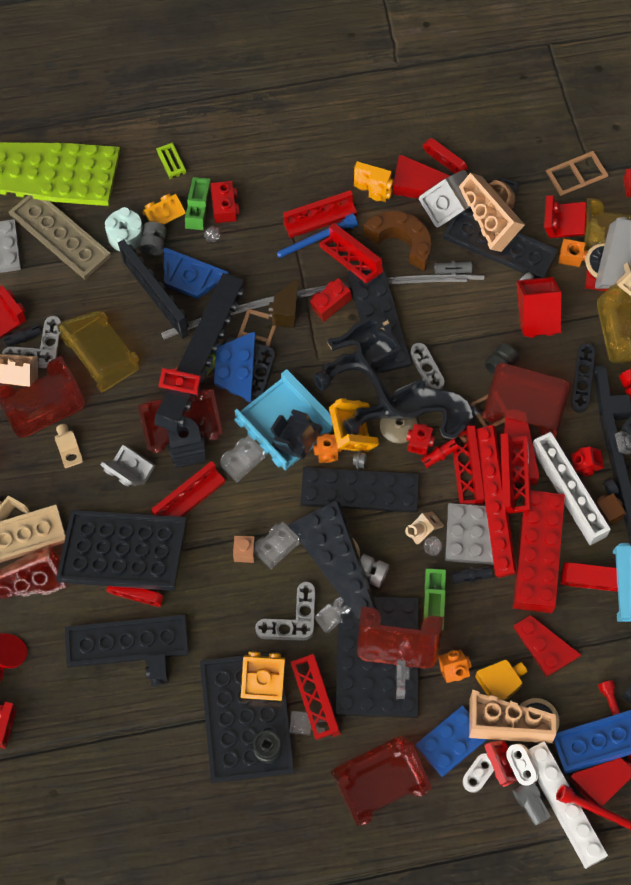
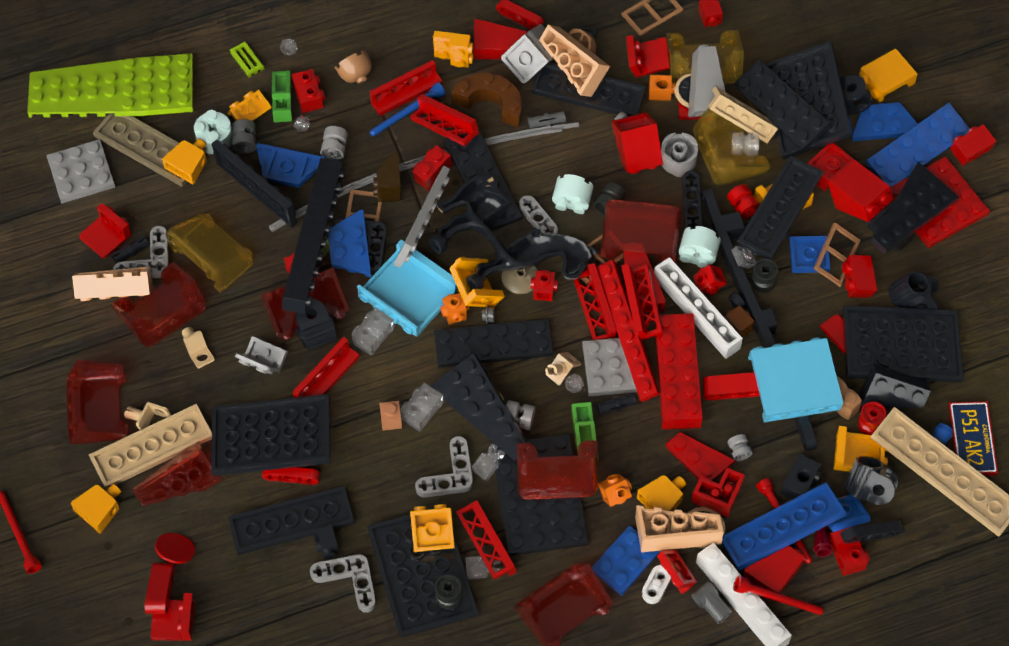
camera: 10 degrees left, 5 degrees down
red slope [158,368,201,395] -> none
black panel [270,409,323,460] -> none
clear plate [396,660,409,699] -> none
red pin [421,439,460,469] -> none
white plate [507,744,538,785] -> none
none -> light orange torso [162,139,207,184]
none -> clear plate [280,38,297,55]
none -> light grey beam [310,555,376,612]
none -> light grey wheel [320,126,348,161]
none -> medium nougat cylinder [335,50,372,84]
none -> light grey plate [393,166,450,268]
none -> light aqua brick [552,174,593,214]
none -> light grey brick [661,133,698,177]
none -> light aqua brick [679,226,721,268]
none -> red brick [691,467,745,518]
none -> light grey wheel [727,434,752,461]

